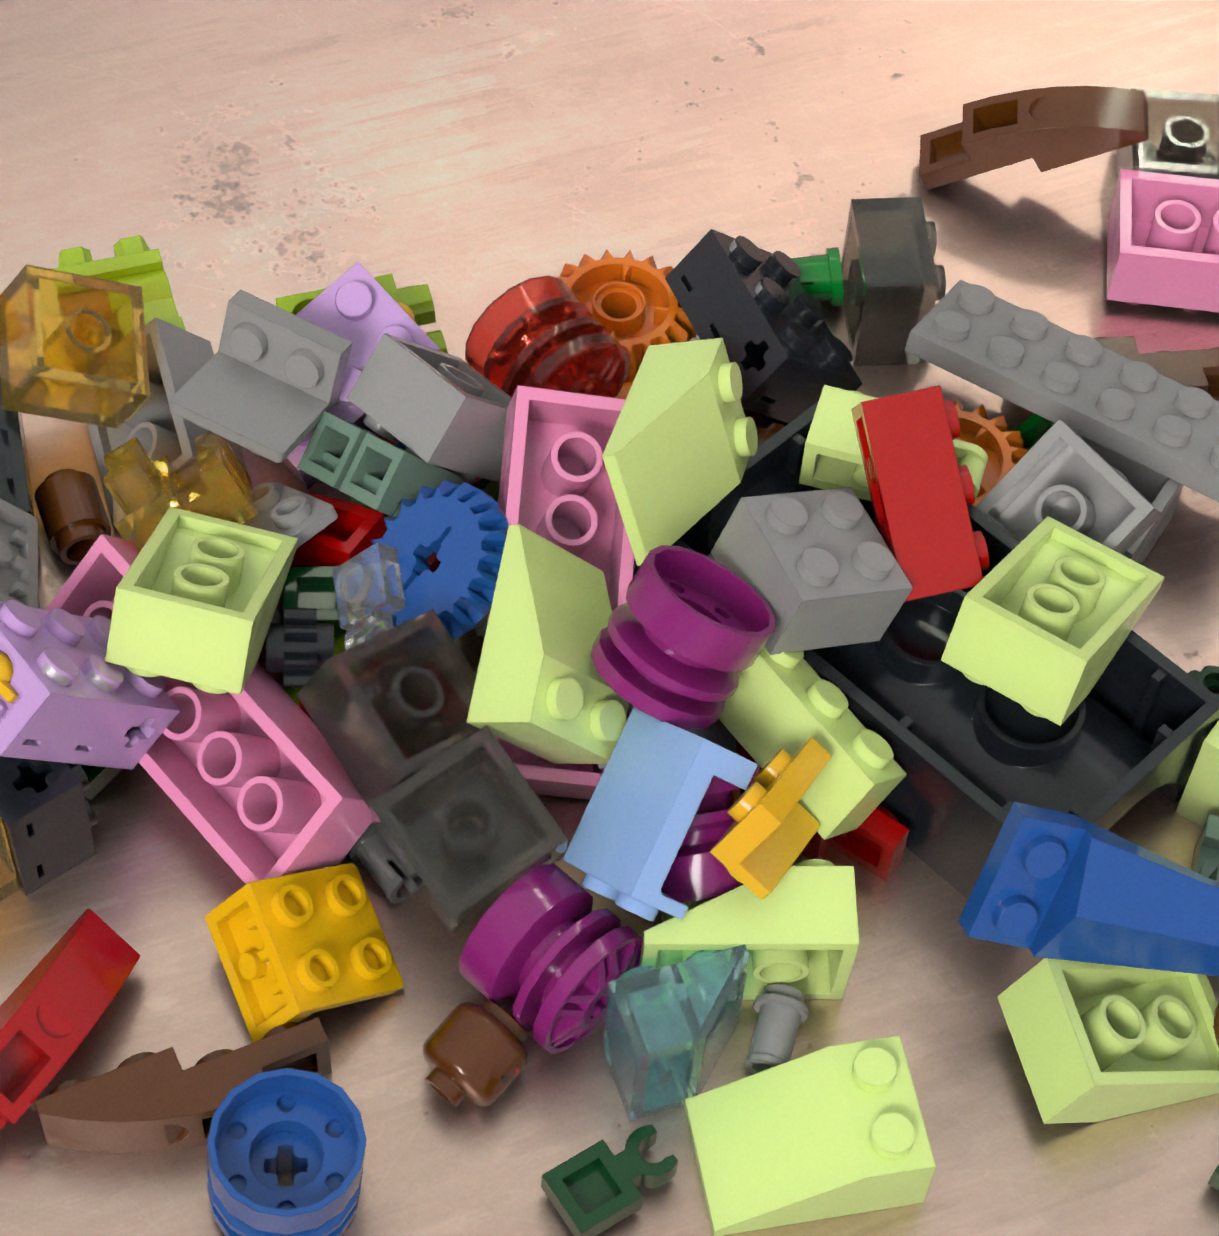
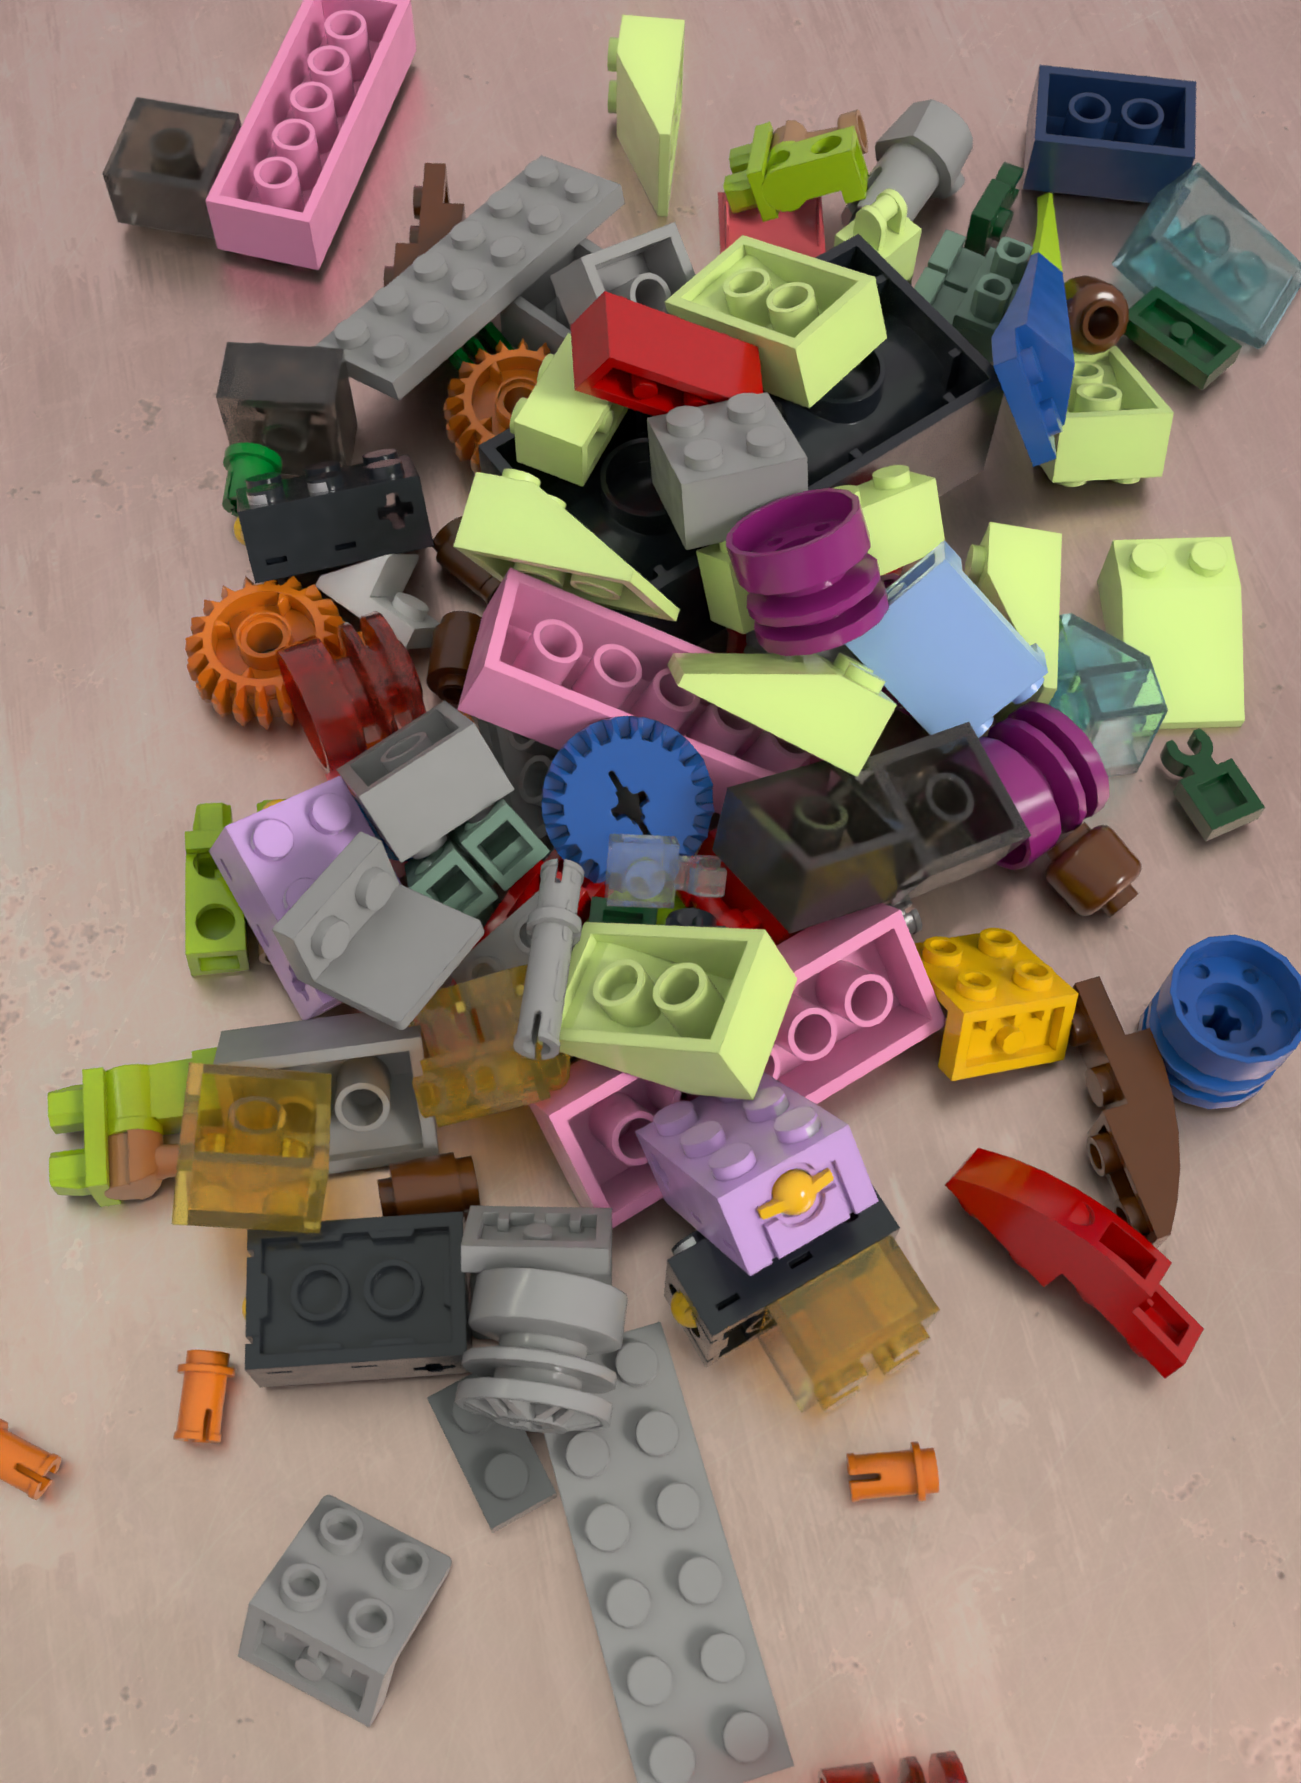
camera: 80 degrees left, 10 degrees up
yellow bracket [710,737,832,899] -> none
reddish brown slope [919,86,1149,190] -> none
none -> light grey pin [513,859,585,1060]

